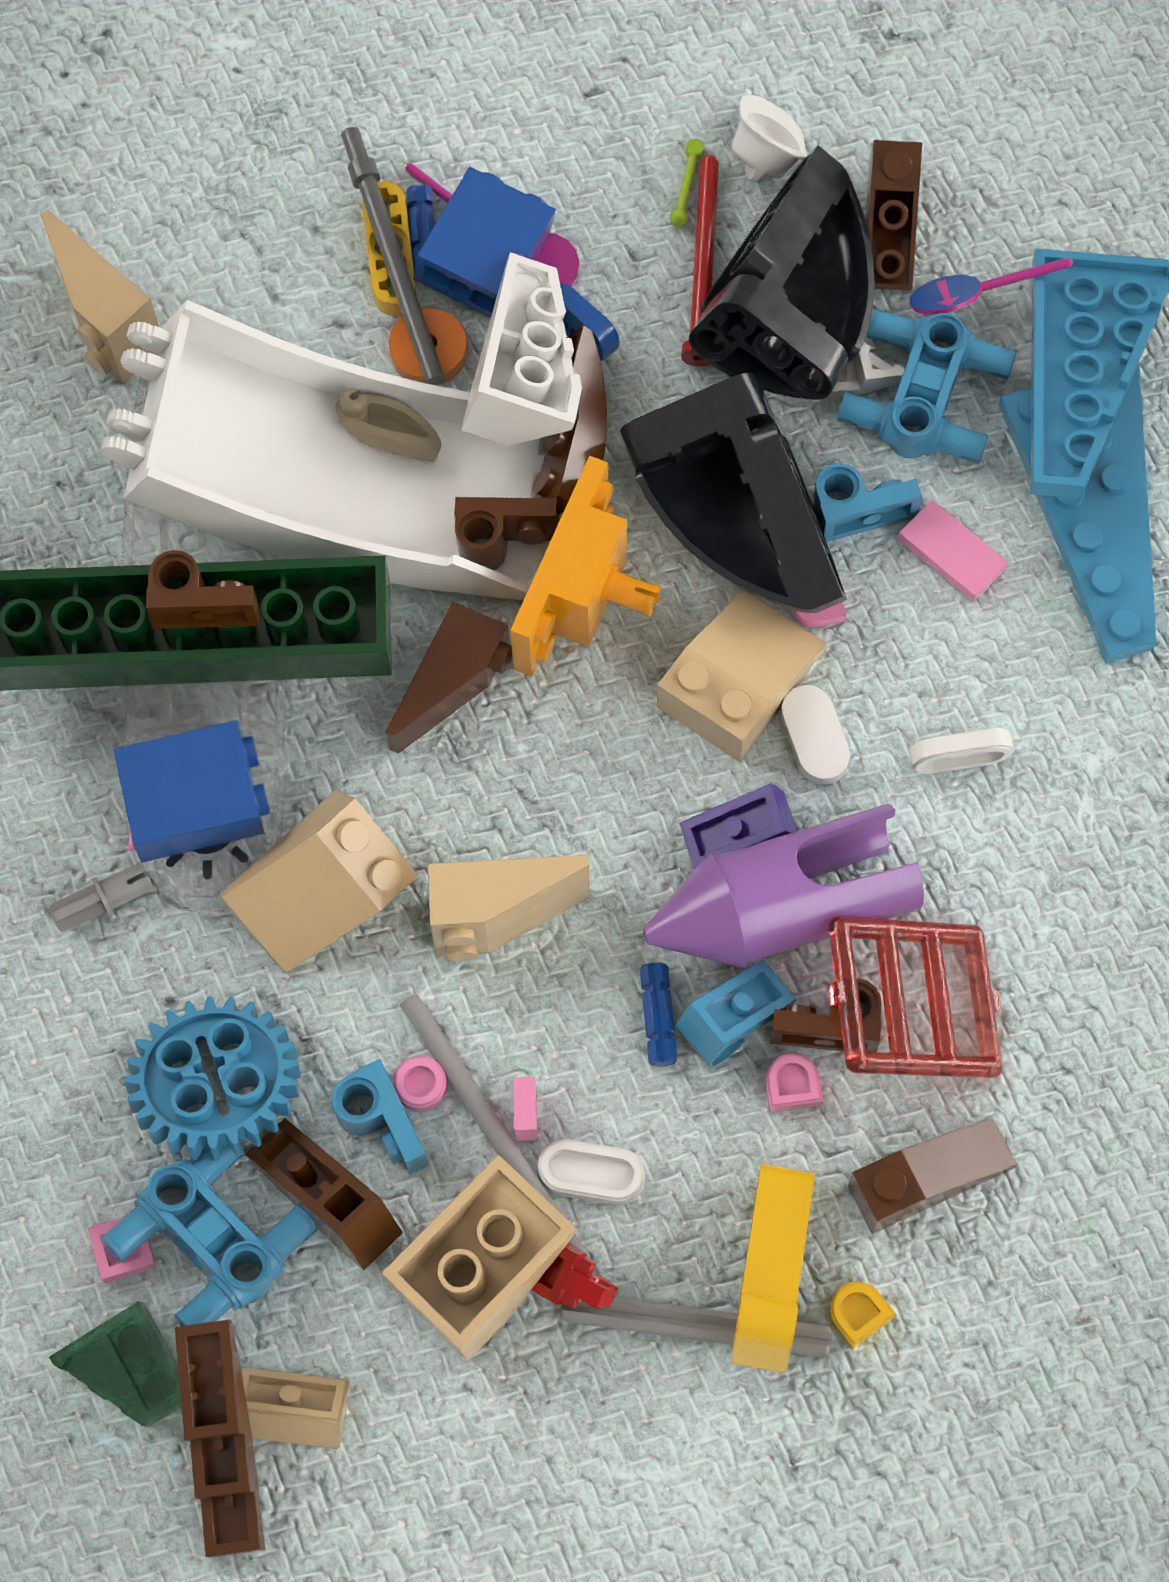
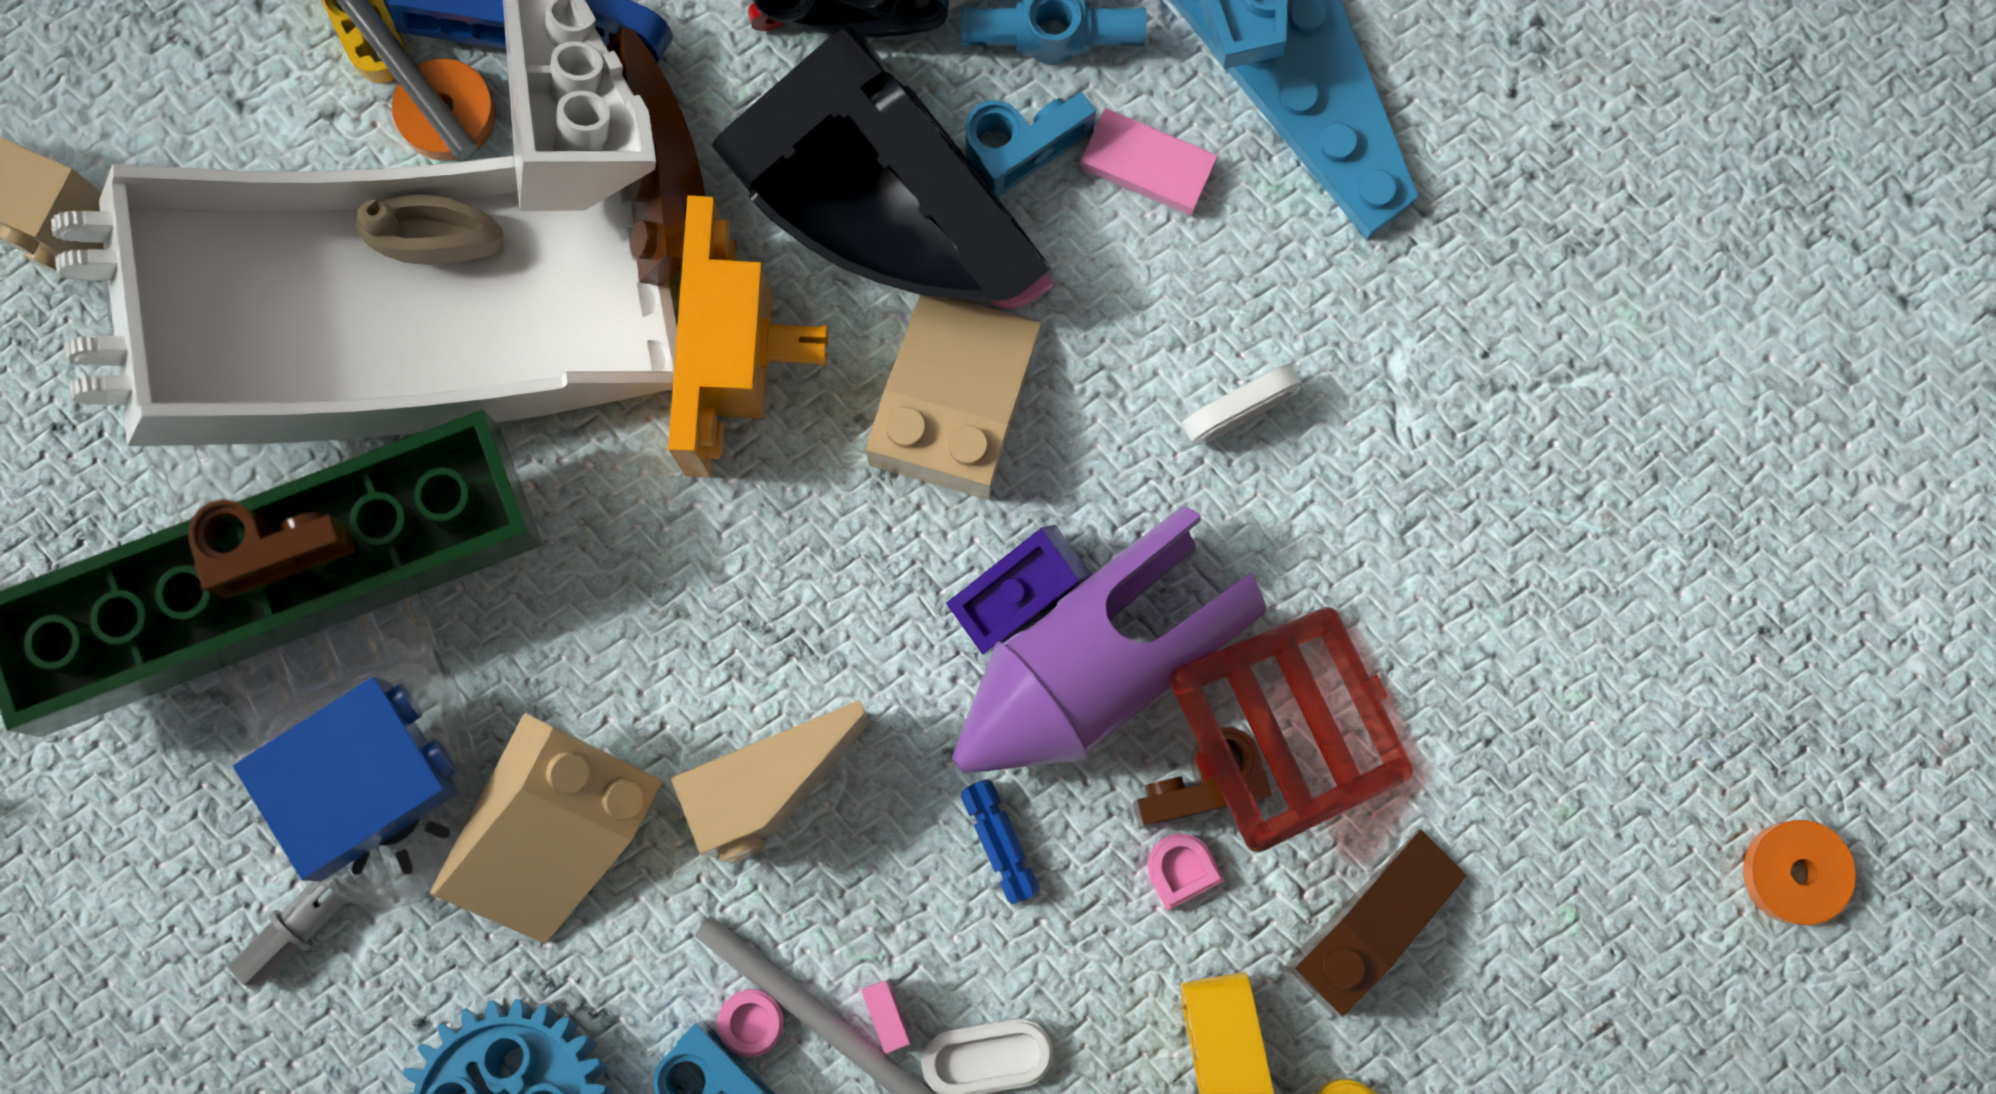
camera: 25 degrees left, 10 degrees up
reddish brown slope [386,602,512,754] -> none
reddish brown plate [454,497,559,571] -> none
dark azure plate [676,959,797,1068] -> none
white tile [781,685,850,785] -> none

